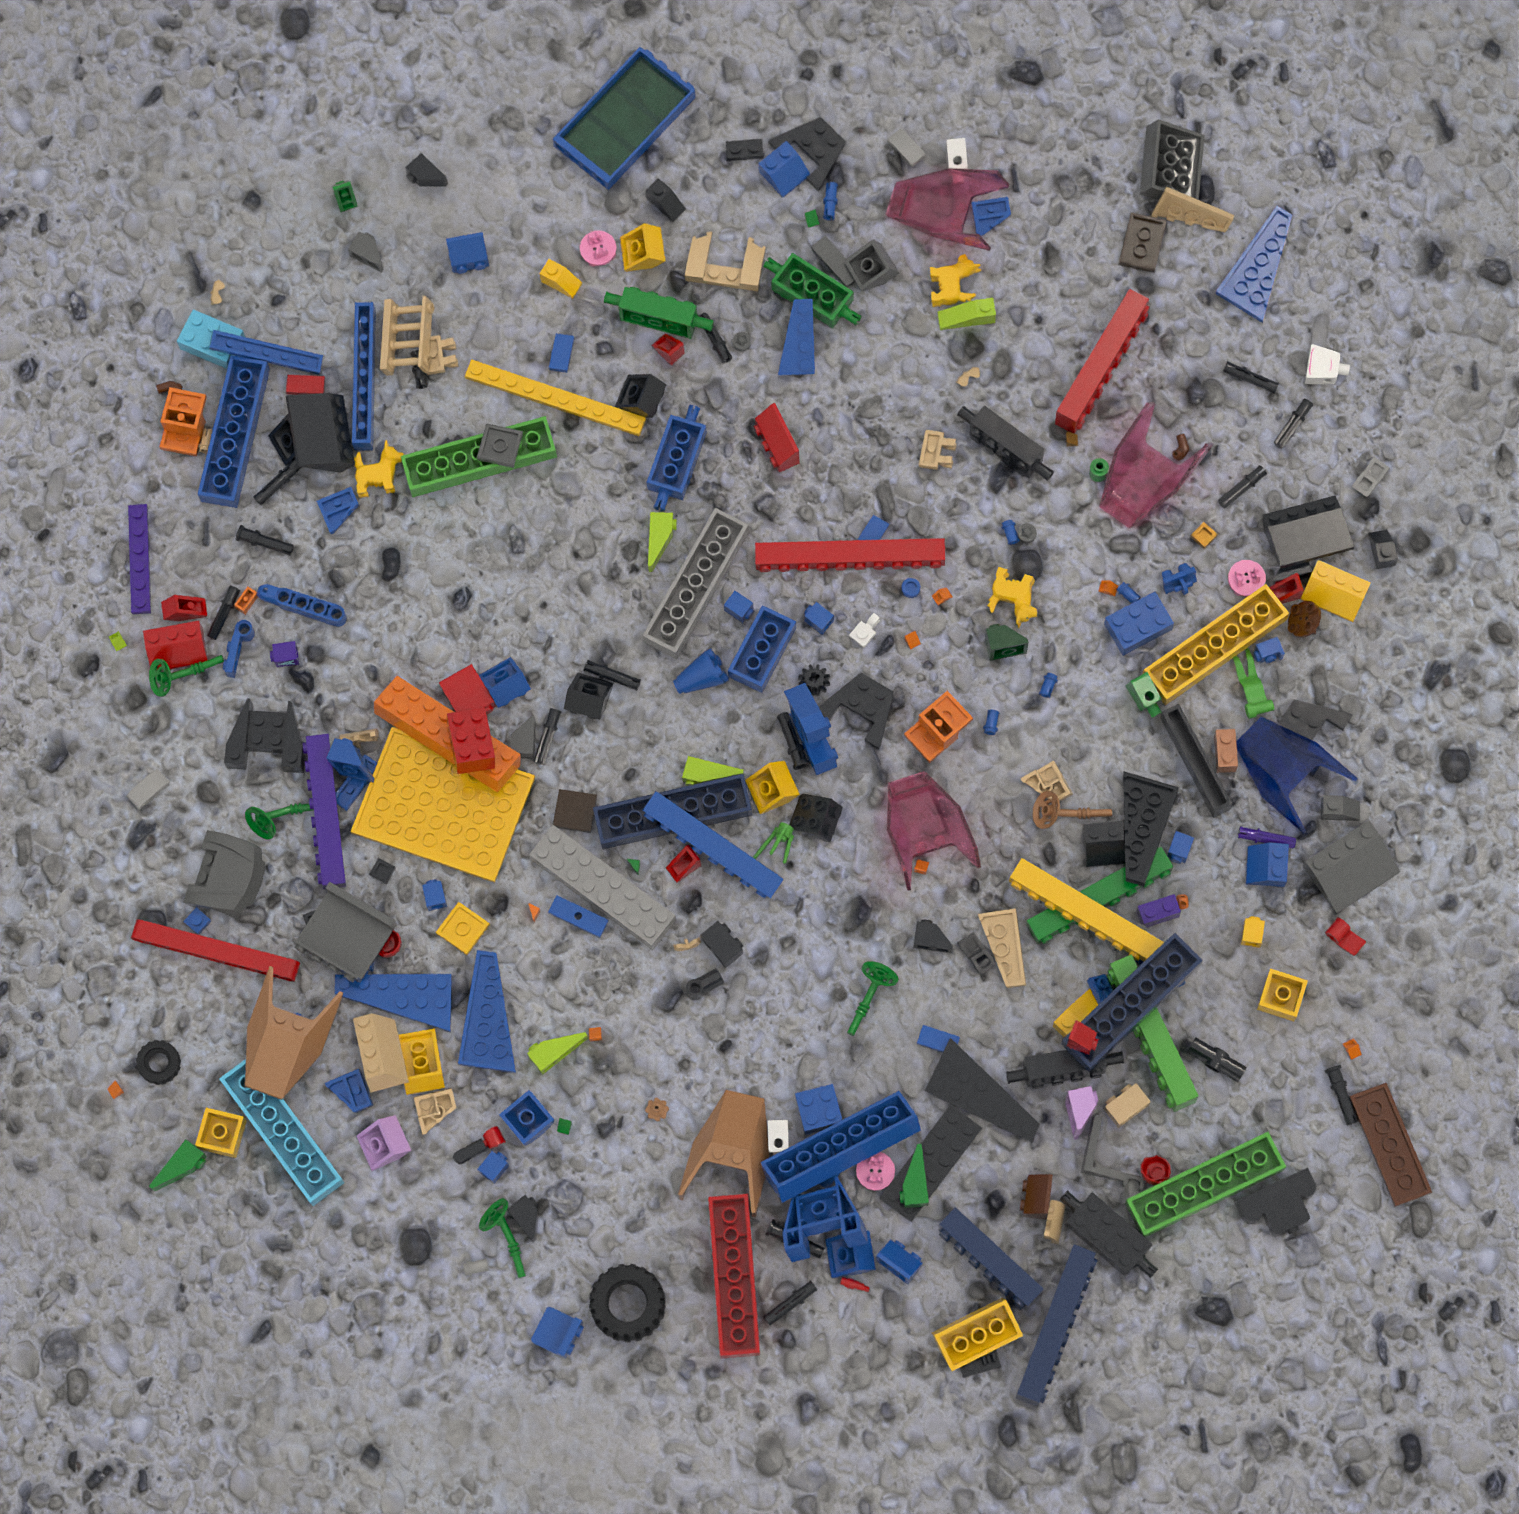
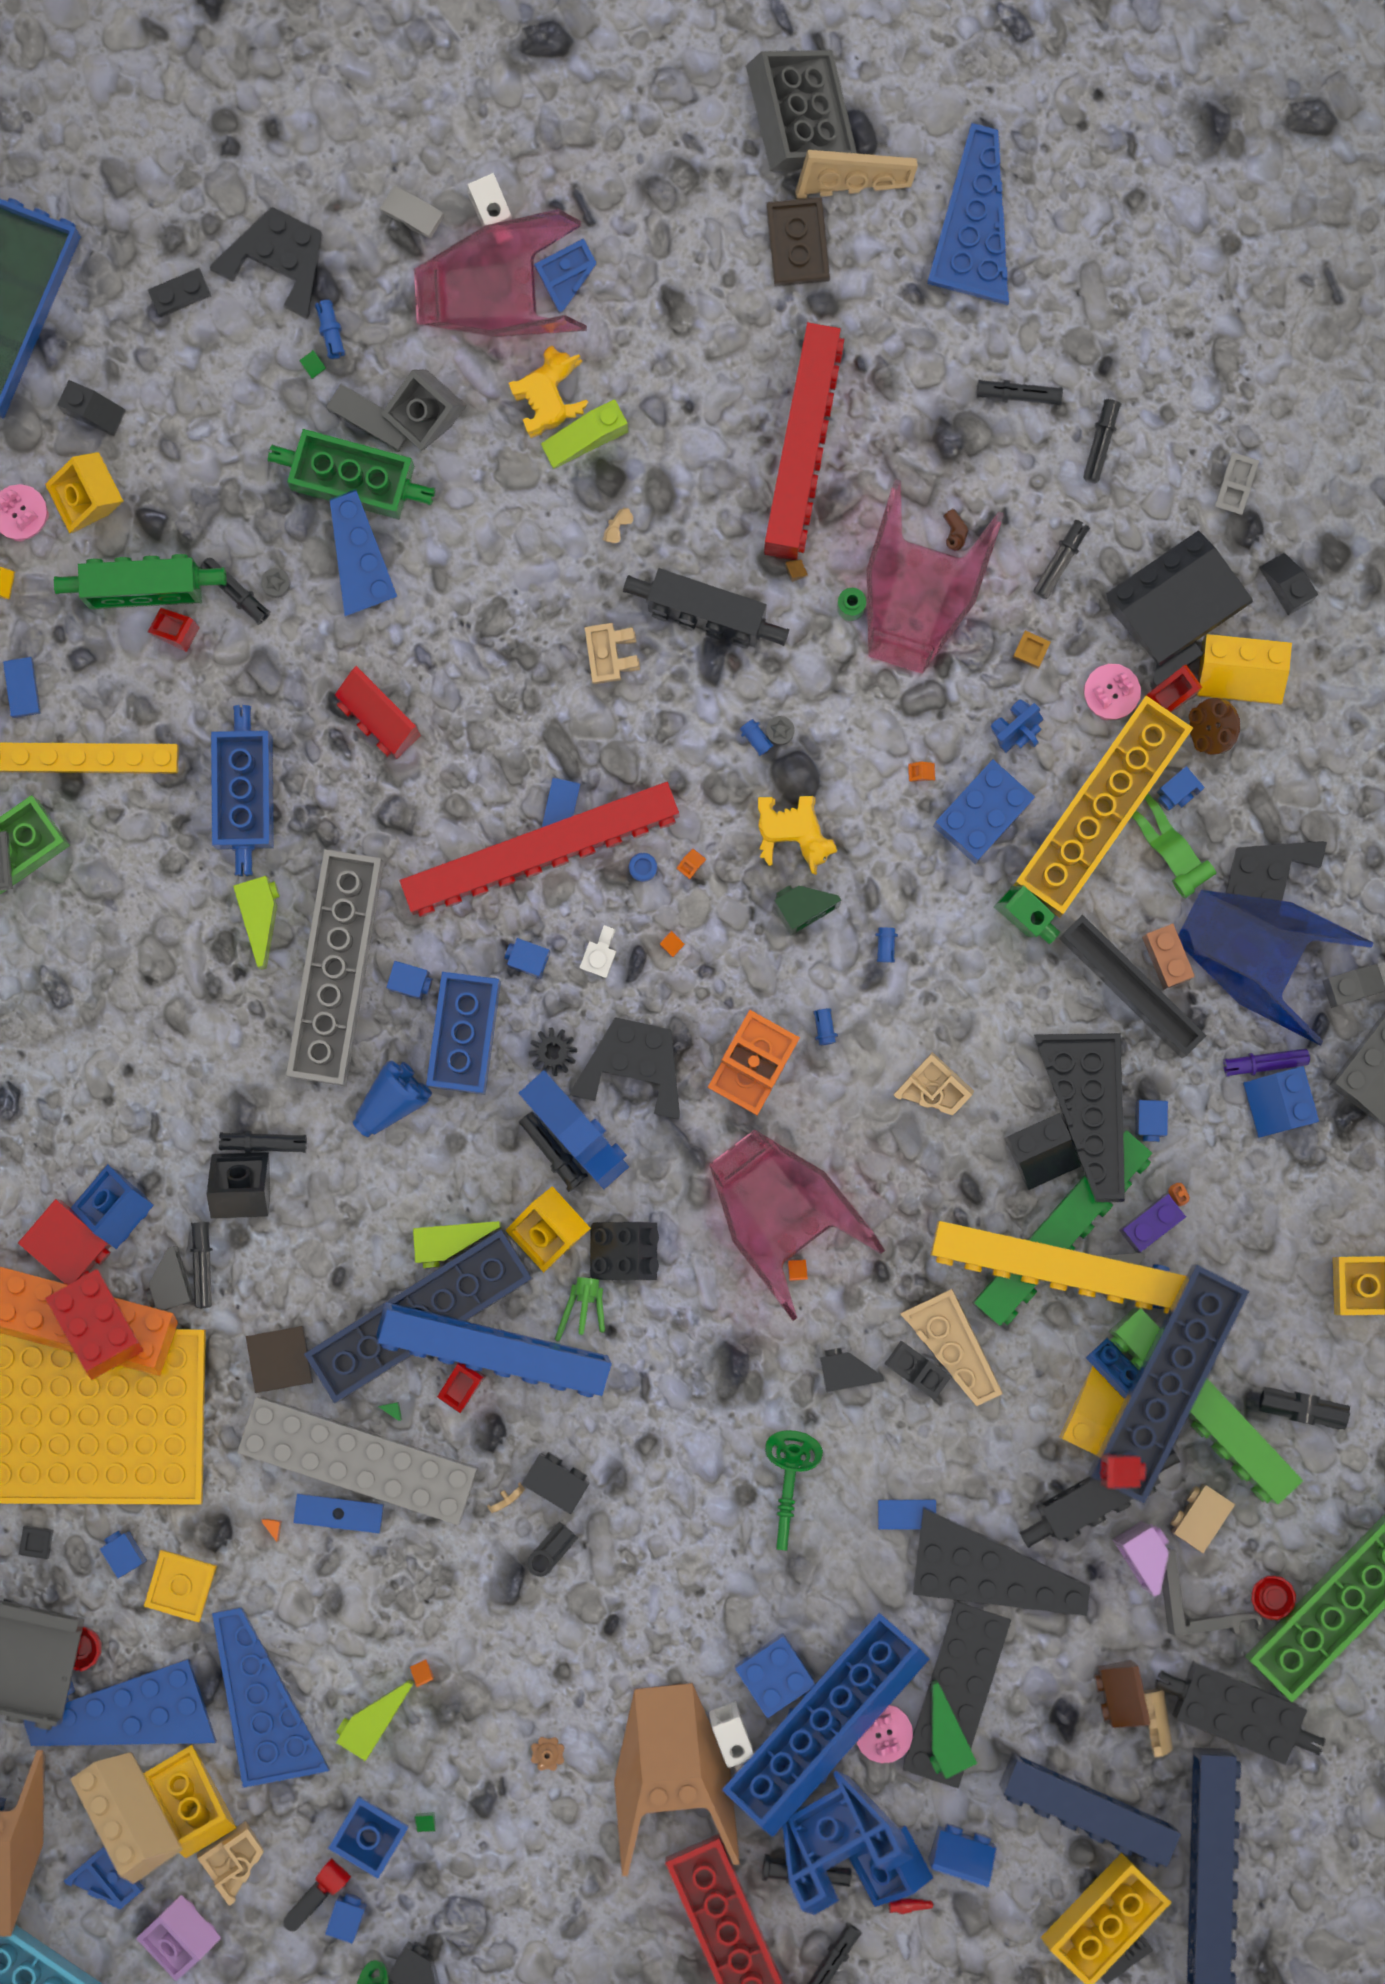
camera: 20 degrees left, 10 degrees up
black slope [615,374,666,418] -> none
tan wedge [685,232,766,291] -> none
blue slope [758,141,810,198] -> none
medium nougat dish [1033,791,1112,829] -> none
blue pin [1117,582,1141,604] -> none
yellow brick [1241,916,1265,948] -> none
white torso [1305,344,1350,384] -> none

